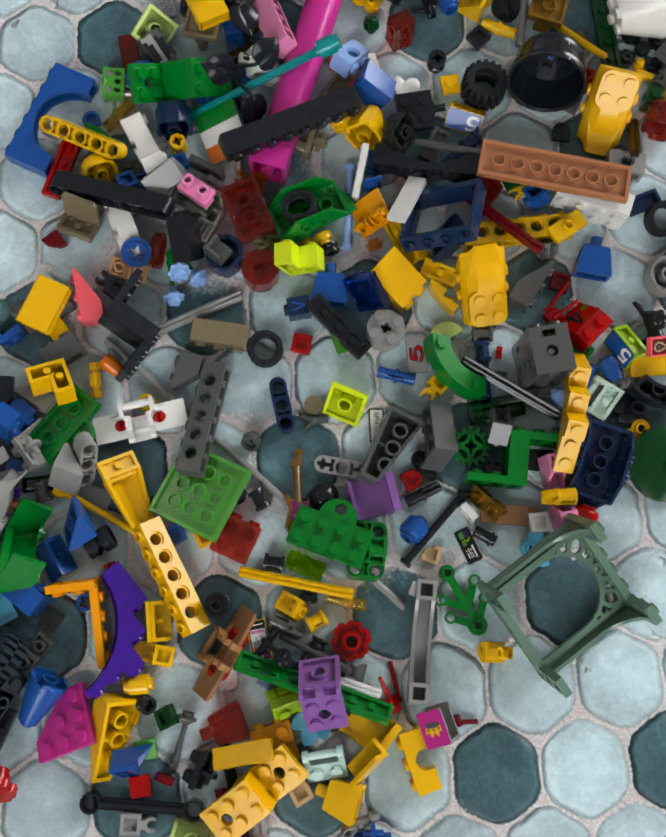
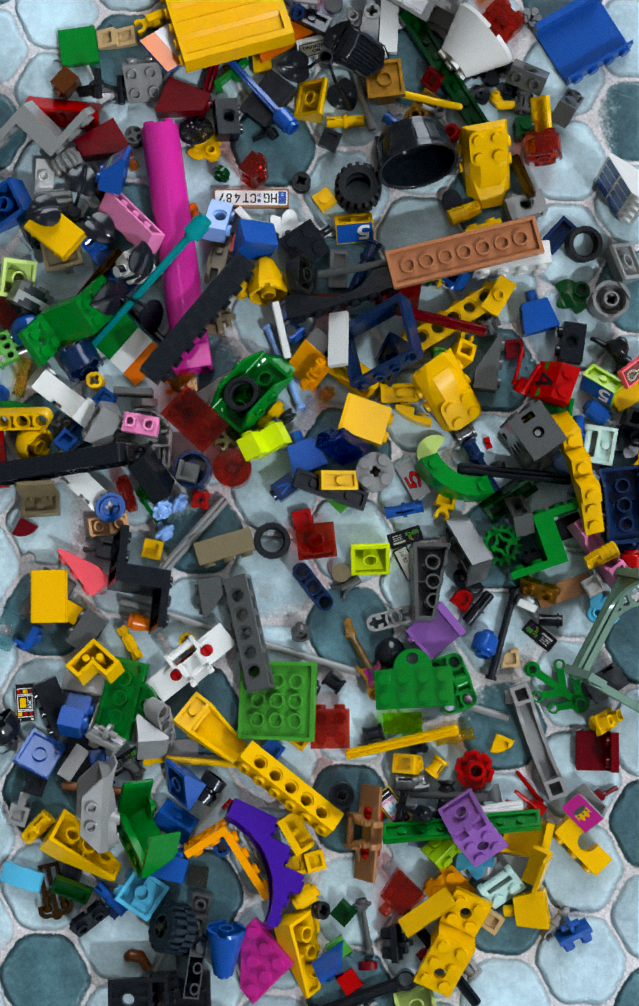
camera: 20 degrees left, 5 degrees up
none -> yellow plate [141,538,165,561]
none -> red plate [190,490,211,510]
none -> tile [214,189,289,209]
none -> clear red slope [295,522,337,560]
none -> yellow panel [314,470,358,490]
none -> black sticker [387,525,424,549]
none -> dark red tile [420,66,446,93]
none -> yellow hinge [446,201,482,226]
none -> yellow brick [450,332,477,370]
none -> yellow tile [489,733,514,753]
none -> black brick [554,321,587,365]
none -> dark green plate [555,279,590,314]
none -> dark red bracket [575,731,619,773]
none -> black hinge [581,662,629,705]

